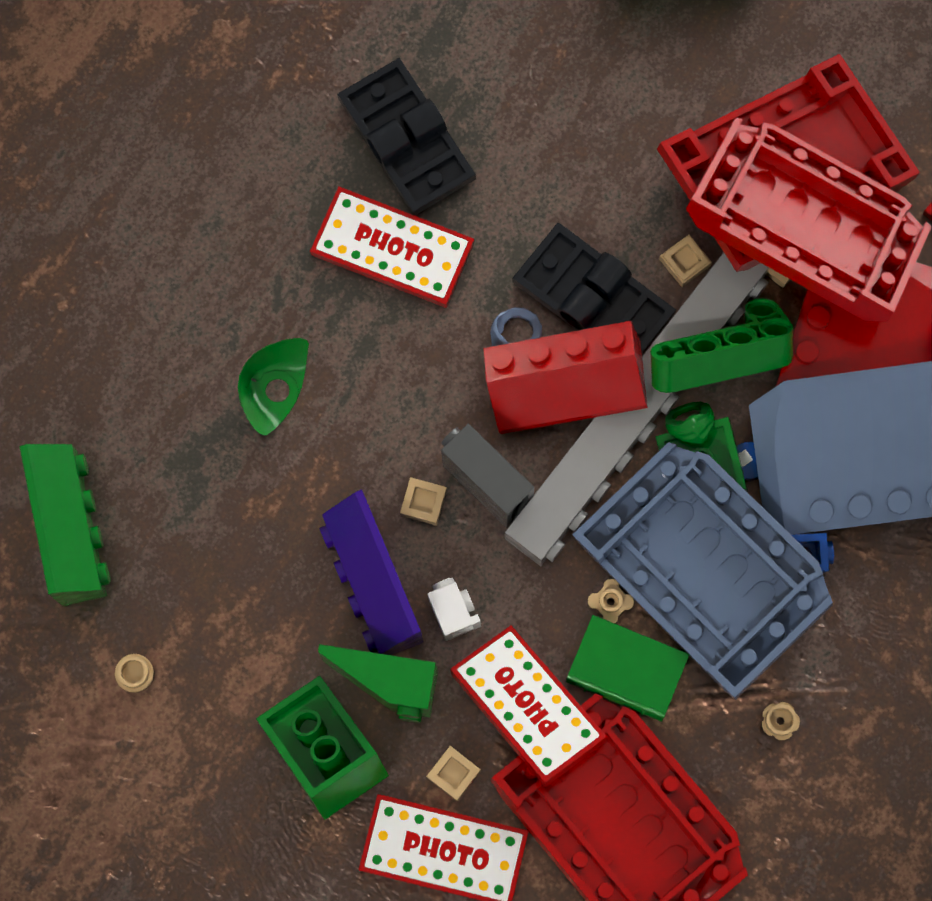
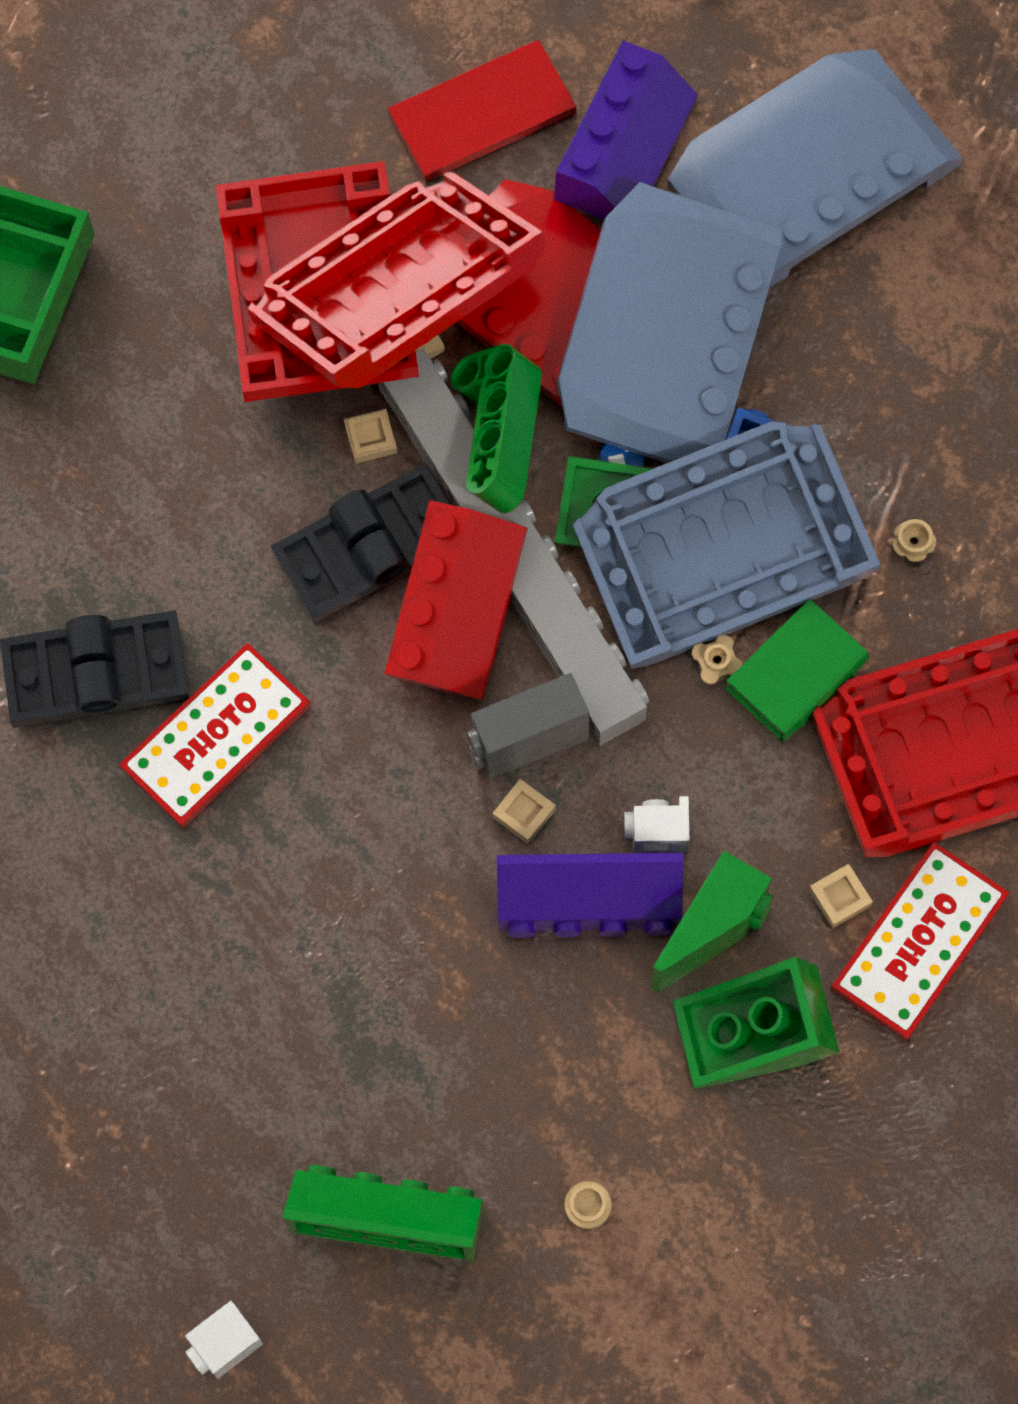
camera: 70 degrees left, 5 degrees down
green piece [238,338,309,436] -> none
tile [450,625,607,788] -> none
sand blue piece [490,307,542,346] -> none
green piece [665,401,715,444] -> none

